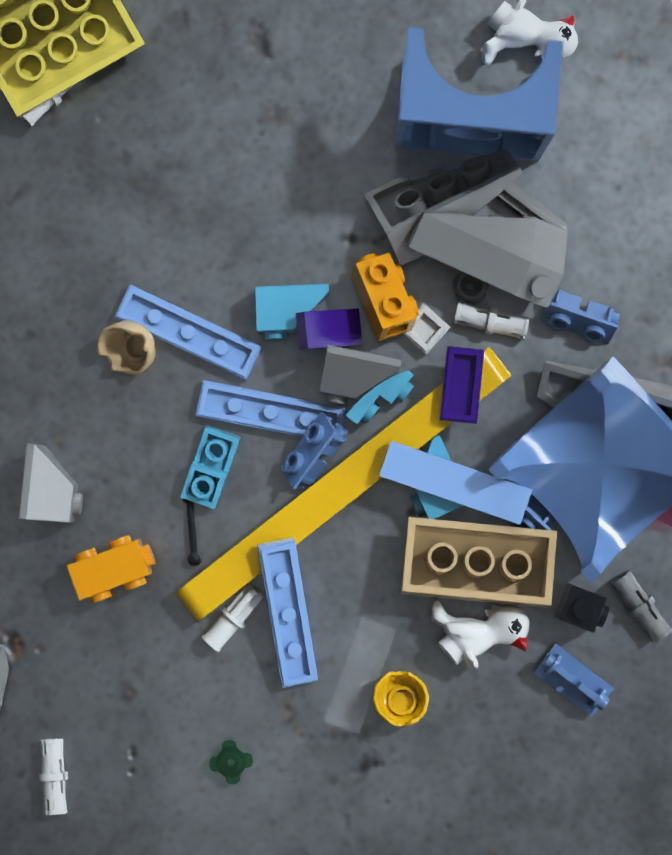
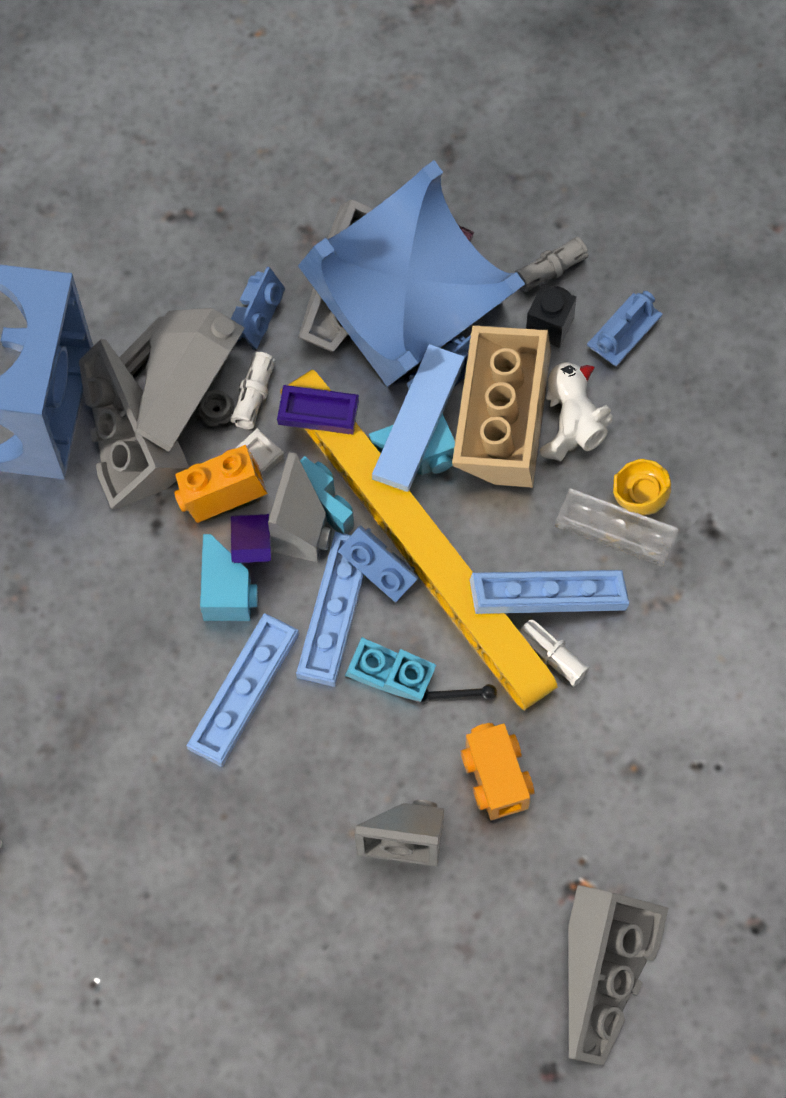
camera: 85 degrees left, 20 degrees down
white pin [38,738,68,815] -> none
tan hair [97,320,156,375] -> none
clear green plate [209,740,253,785] -> none

